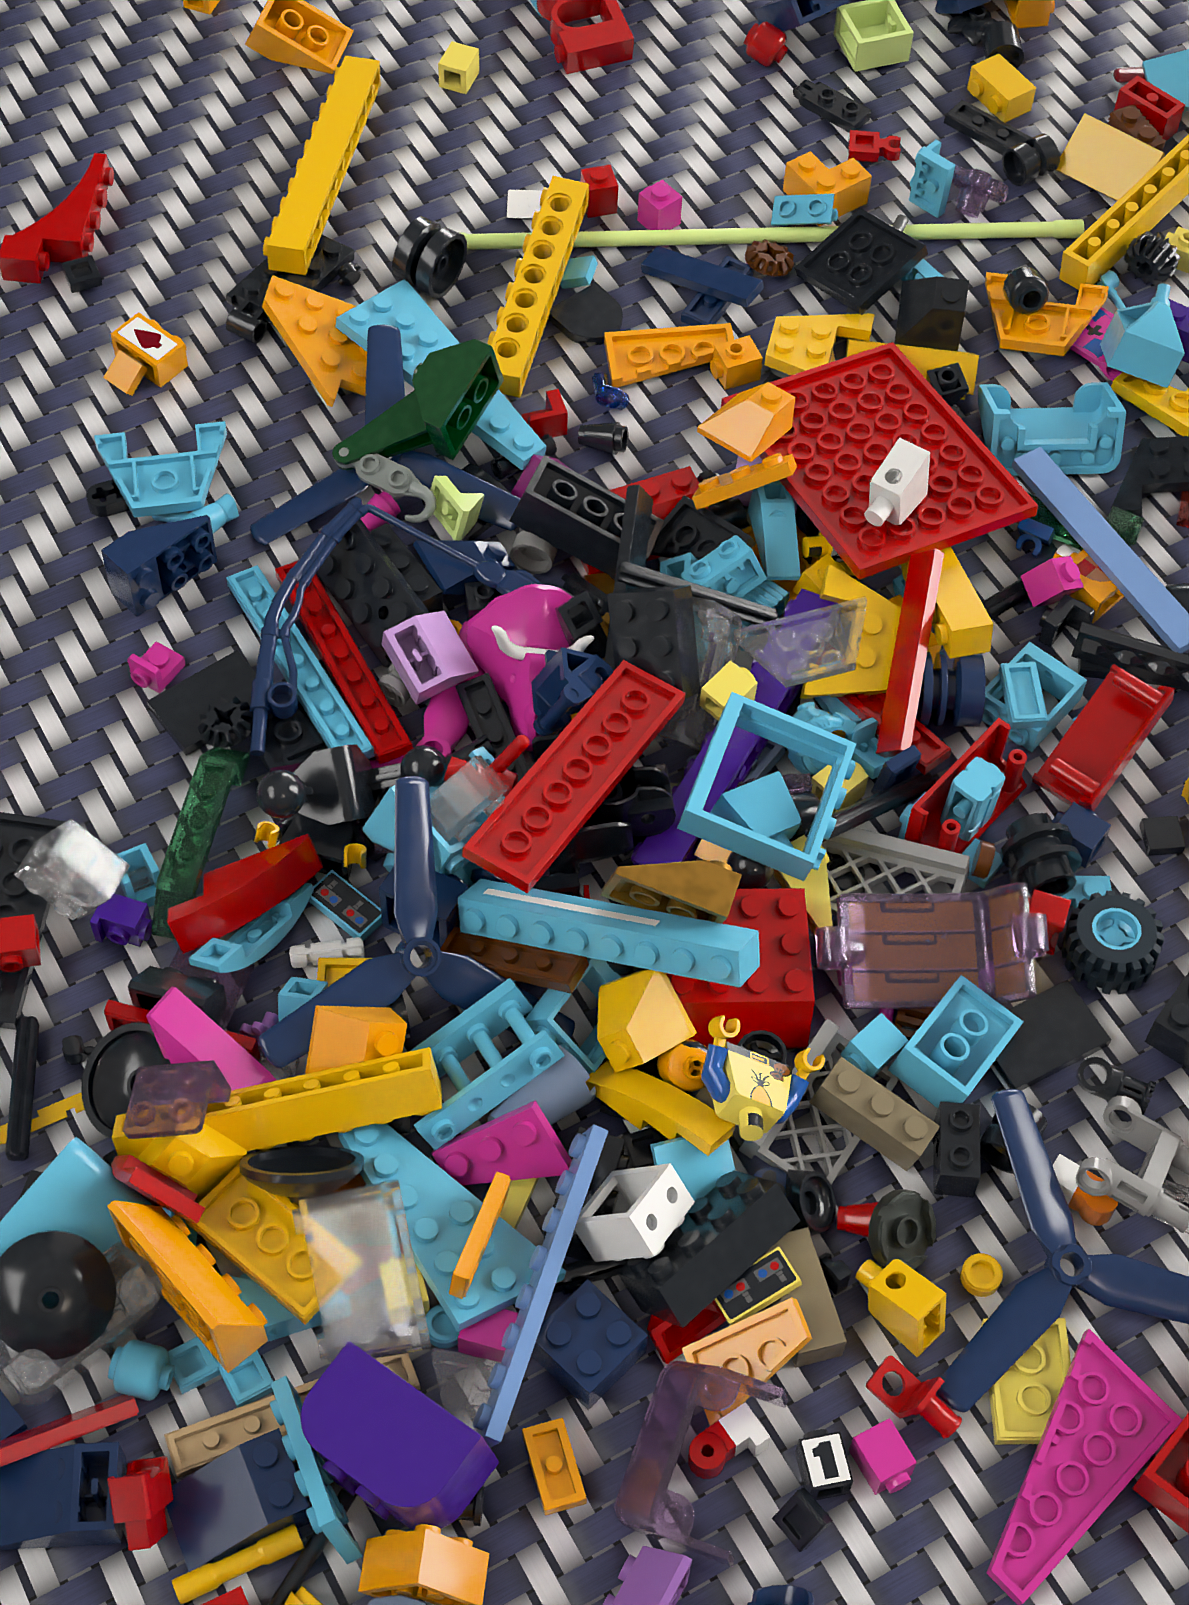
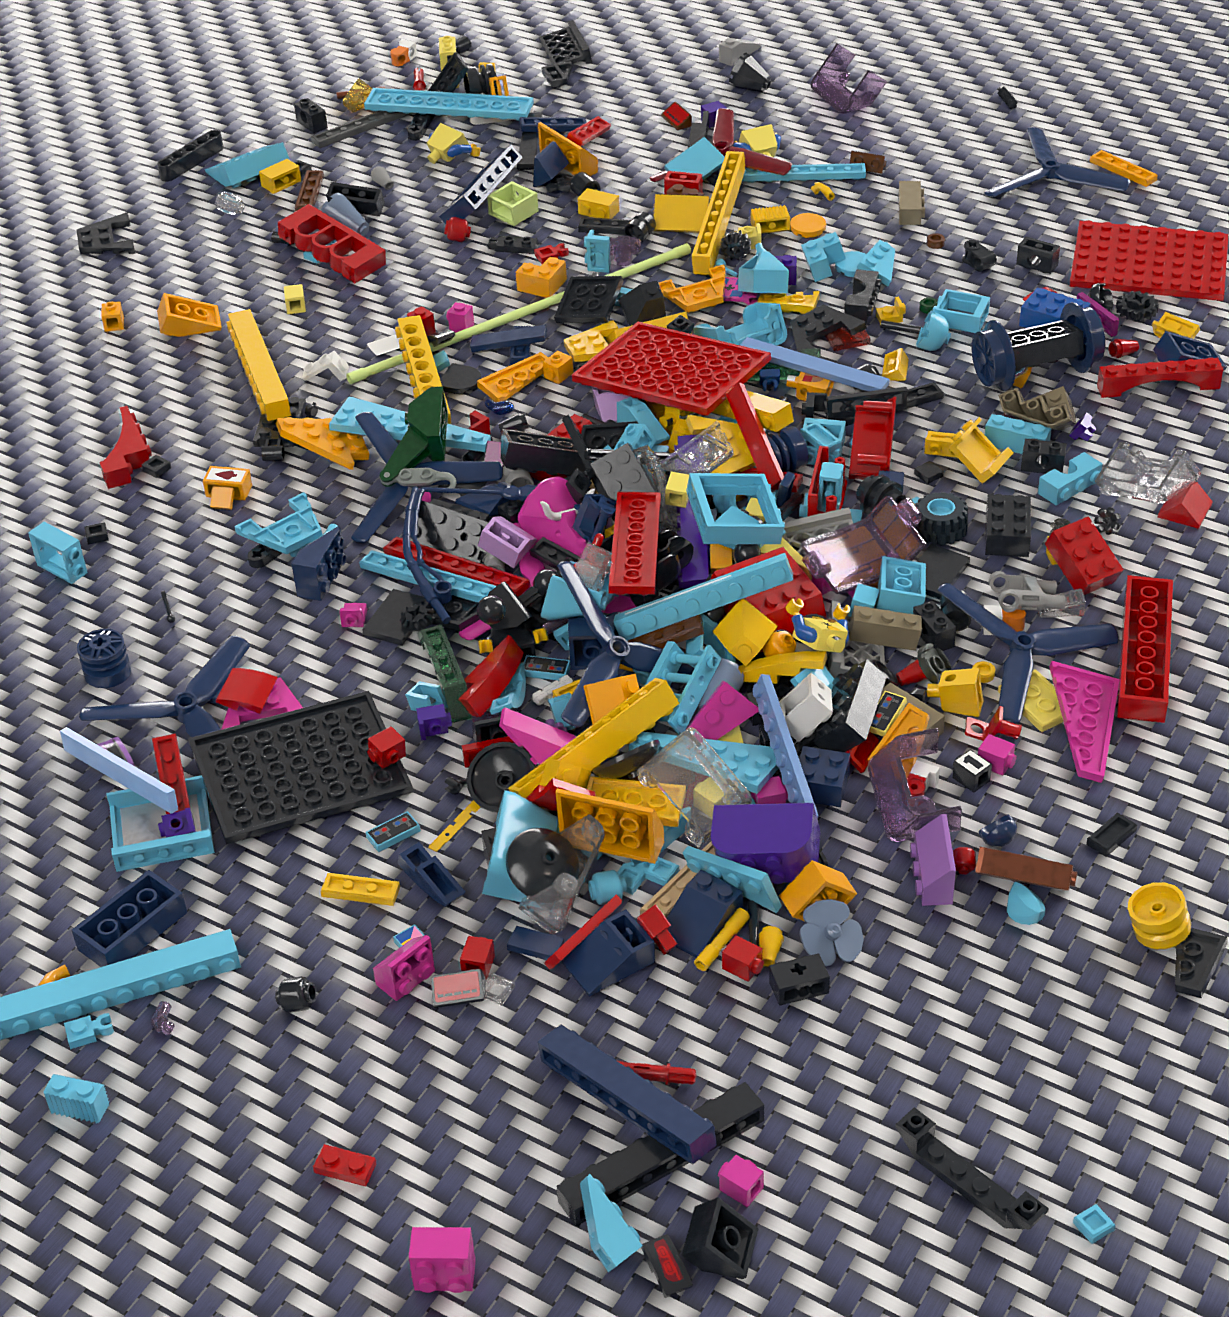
camera: 25 degrees left, 15 degrees down
black axle [5,1016,40,1161] -> none
clear brick [14,819,130,921] -> none
bracket [123,1060,232,1139] -> none
black wheel [392,216,467,299] -> none
yellowish green slope [431,476,484,541] -> none
light orange tile [449,1171,511,1299] -> none
light orange plate [522,1417,587,1516] -> none
pearl gold slope [600,860,742,923] -> none
light orange wing [692,453,797,510] -> none
light orange slope [697,382,795,463] -> none
reddish brown gear [745,239,794,276] -> none
medium azure hinge [771,193,838,226] -> none
black tile [772,1487,833,1552] -> none
white torso [864,438,930,526] -> none
reddish brown tile [971,840,996,879] -> none
black head [1003,267,1049,314] -> none
dark pink brick [1021,556,1084,607] -> none
black connector [1076,1057,1156,1115] -> none
none -> white bracket [302,351,349,381]
none -> black slope [427,329,456,347]

